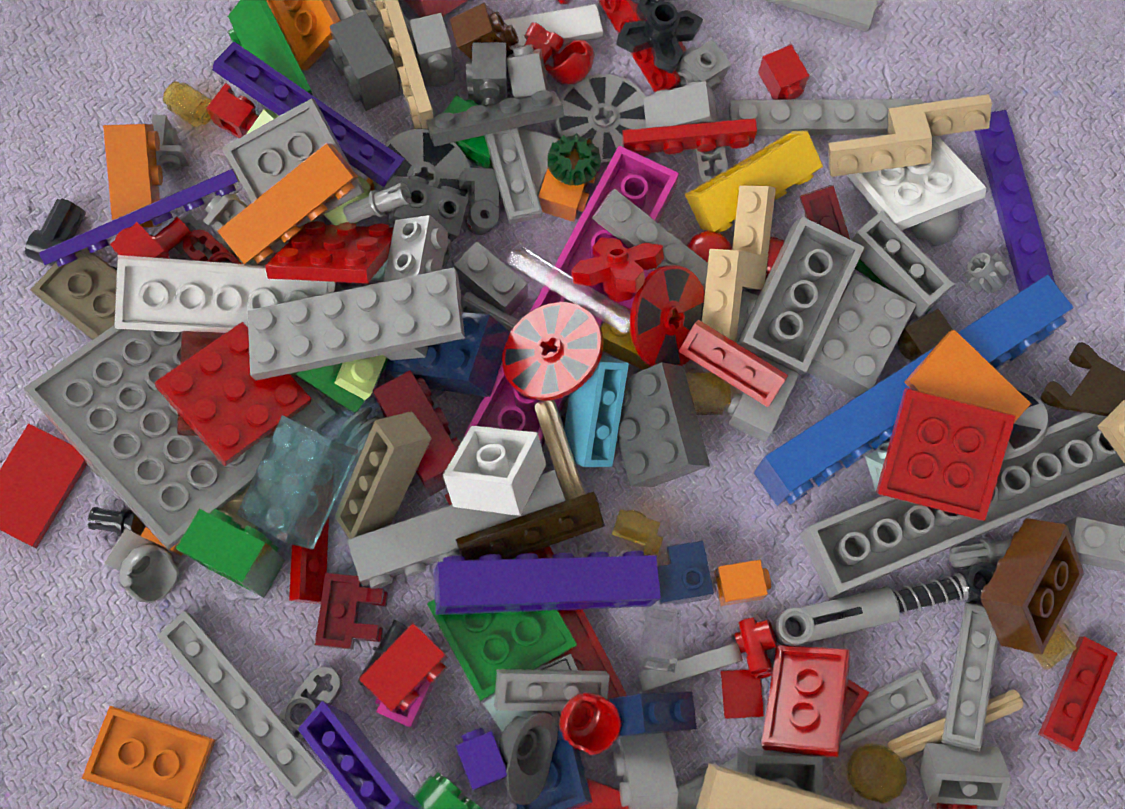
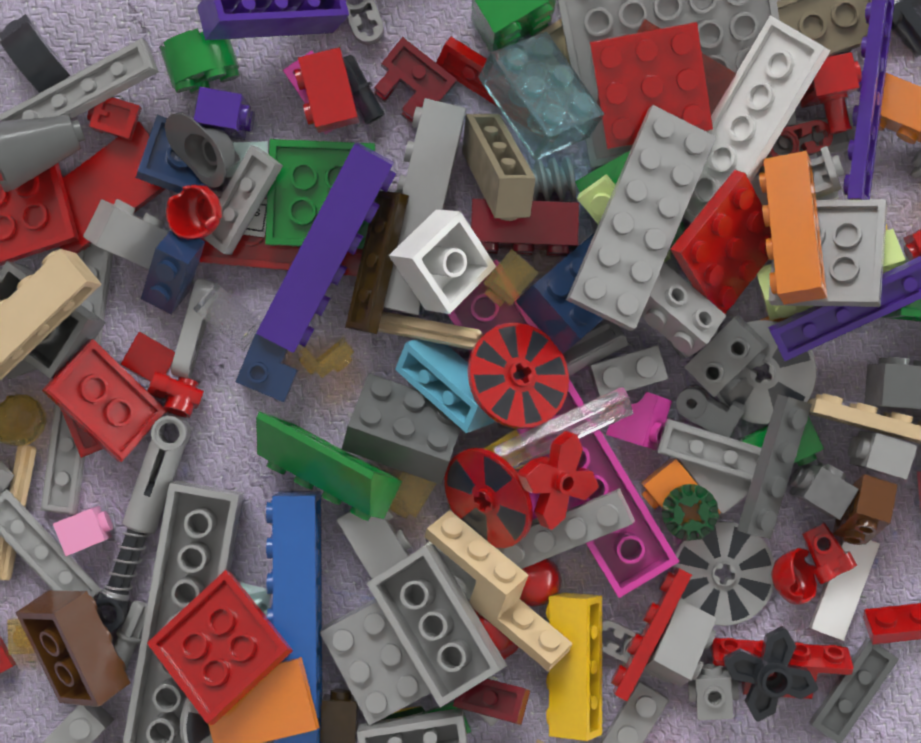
camera: 125 degrees right, 15 degrees up
light grey axle [343,182,411,223] -> none
light grey brick [506,45,548,98] -> none
plate [679,320,789,407] -> none
orange brick [714,559,771,606] -> none
none -> bright pink brick [53,506,113,556]
none -> green slope [256,411,402,521]
none -> clear yellow brick [483,249,539,307]
none -> dark pink brick [606,392,673,451]

